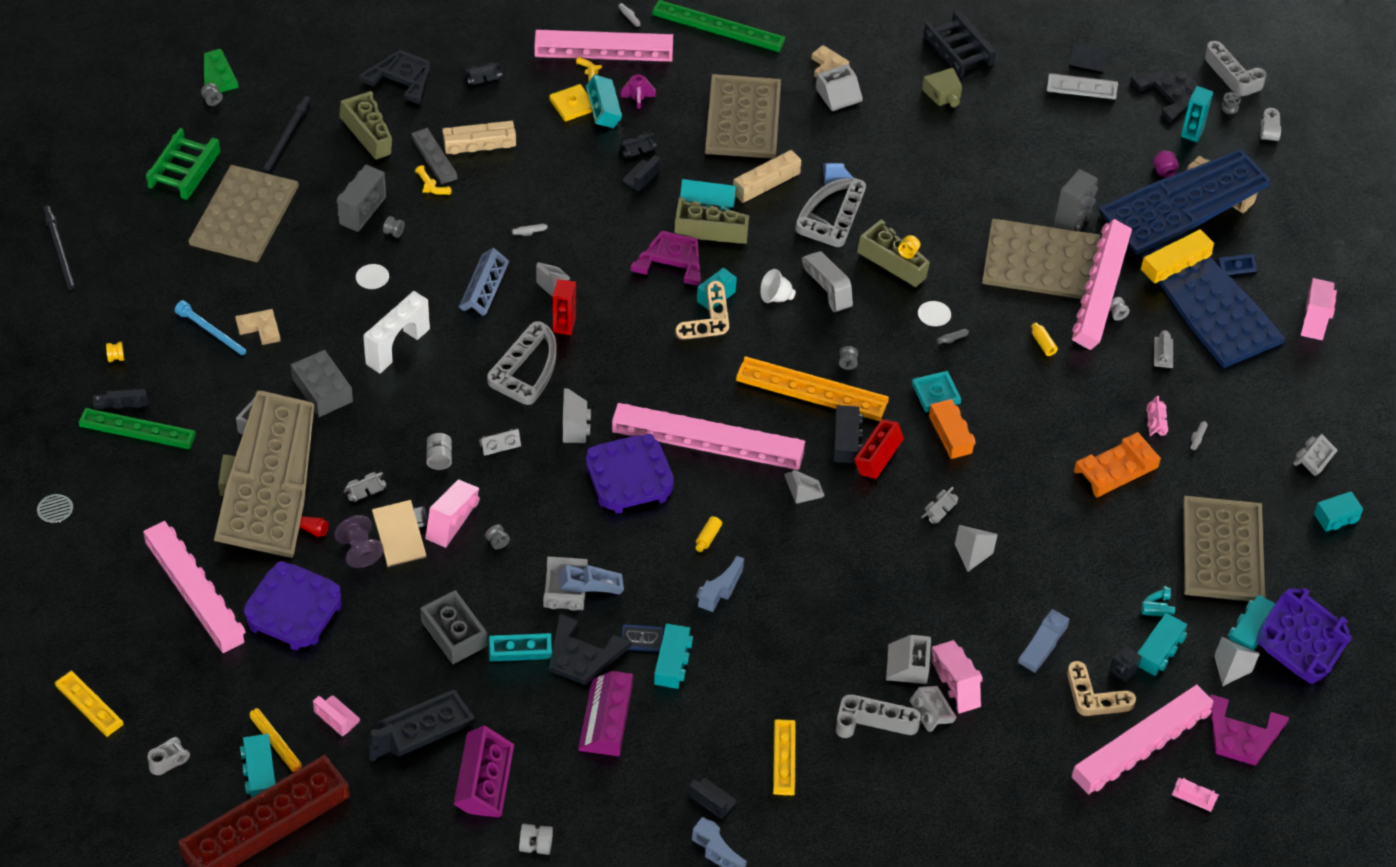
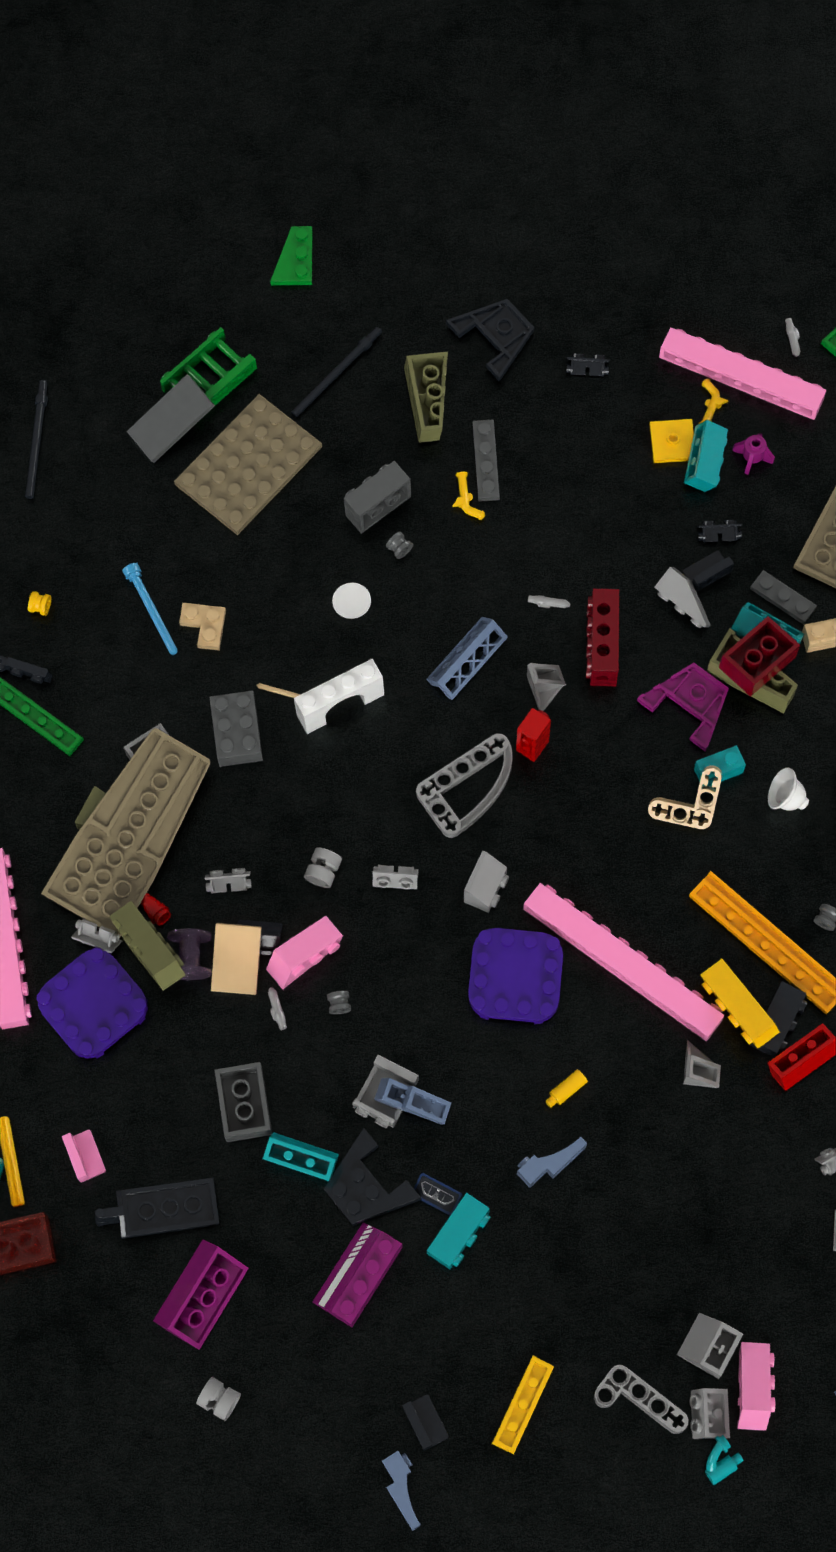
camera: 30 degrees right, 20 degrees up
dark grey wheel [201,83,223,106] -> none
tan brick [442,121,516,154] -> none
none -> light grey hinge [71,919,122,953]
none -> olive wedge [109,901,186,991]
none -> dark grey tile [127,374,215,463]
none -> tan axle [257,683,301,698]
none -> light grey piece [268,987,287,1030]
none -> dark red brick [586,589,619,686]
none -> light grey slope [654,567,711,628]
none -> yellow brick [700,959,780,1049]
none -> teal plant [705,1435,744,1485]
none -> dark red brick [719,616,800,697]
none -> dark grey plate [750,570,817,625]

